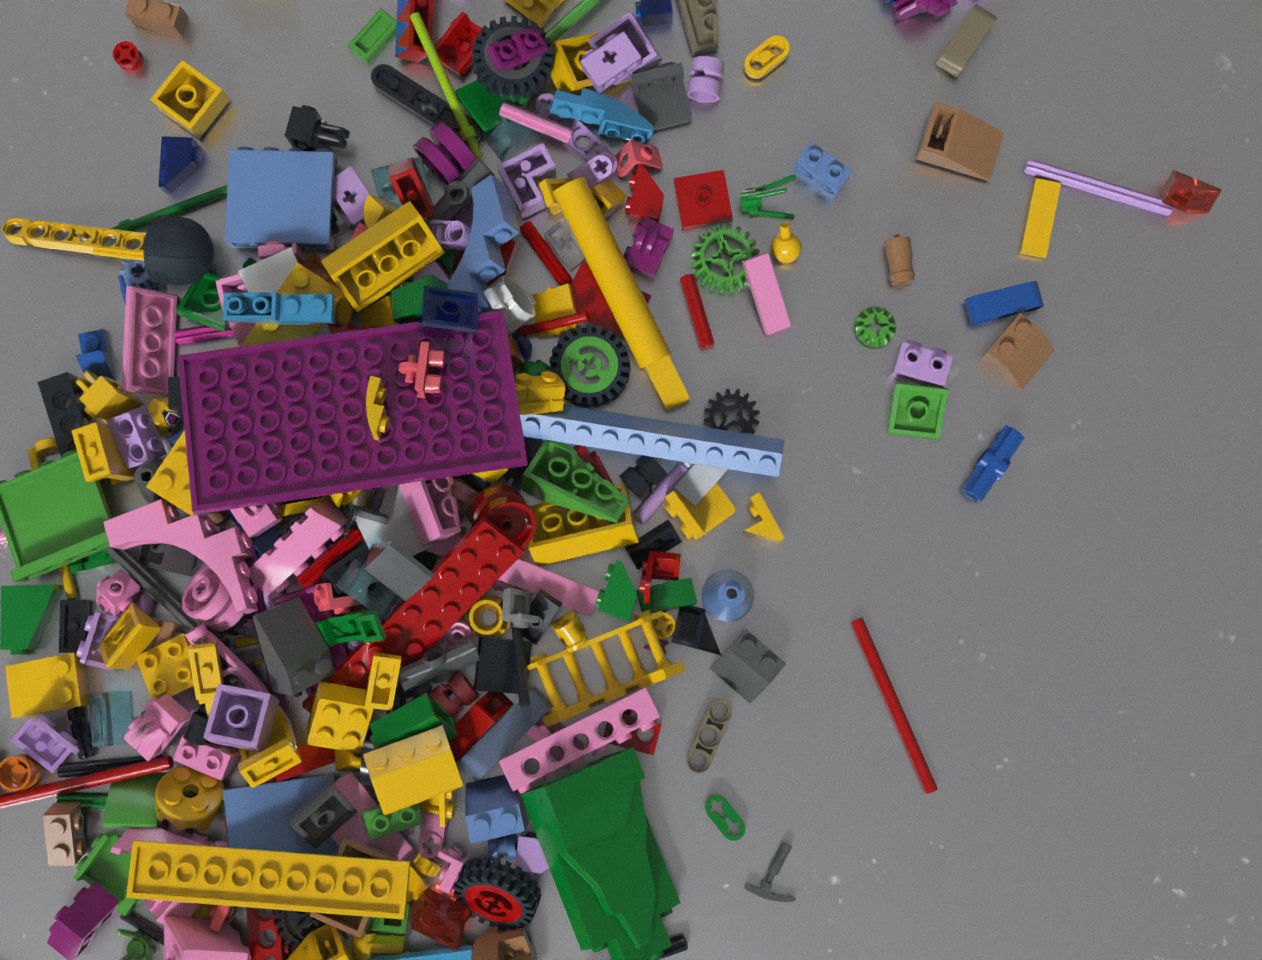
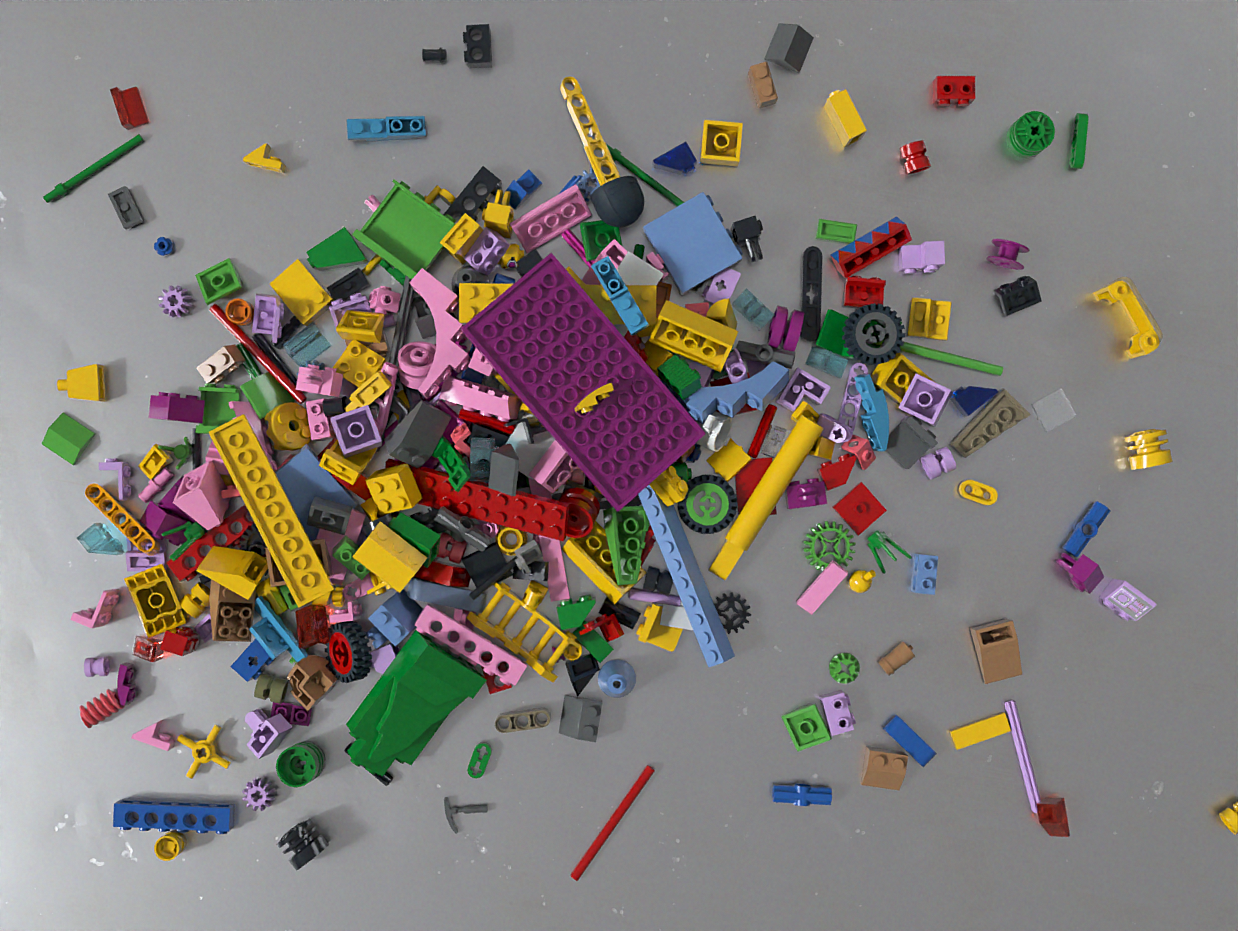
camera: 55 degrees right, 5 degrees up
red wheel [113,41,144,73] -> none
yellow slope [365,652,401,711] -> none
red brick [388,157,435,219] -> none
coral hips [398,342,445,398] -> none
lime bar [410,12,483,159] -> none
clear blue slope [418,285,478,335] -> none
magenta slope [486,27,548,72] -> none
bright pink axle [499,102,573,143] -> none
red bar [515,311,590,338] -> none
lavender brick [581,31,641,93] -> none
red axle [680,274,715,349] -> none
yellow slope [743,492,785,543] -> none
dark tan beam [936,4,998,78] -> none

